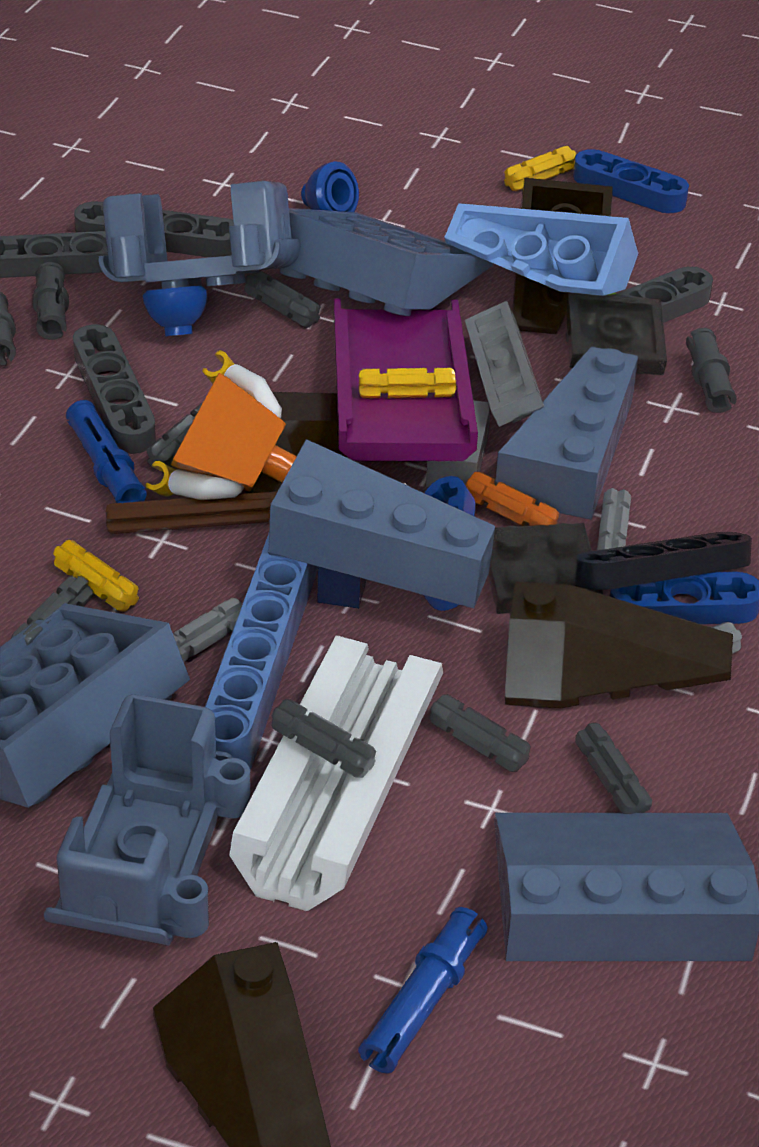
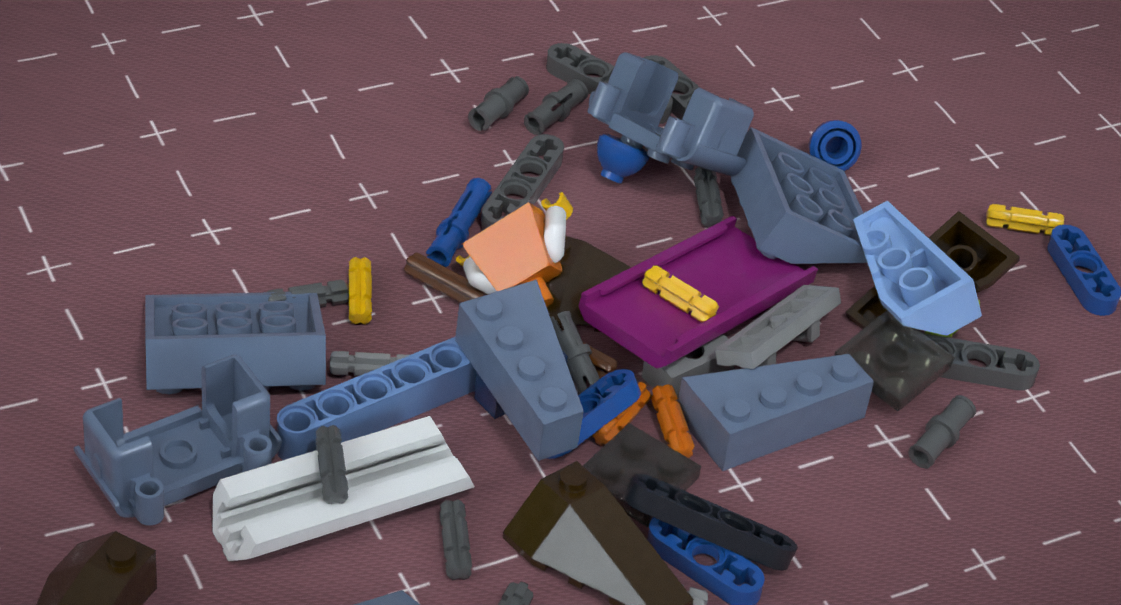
camera: 40 degrees right, 0 degrees up
light grey axle [597,488,631,550] -> none

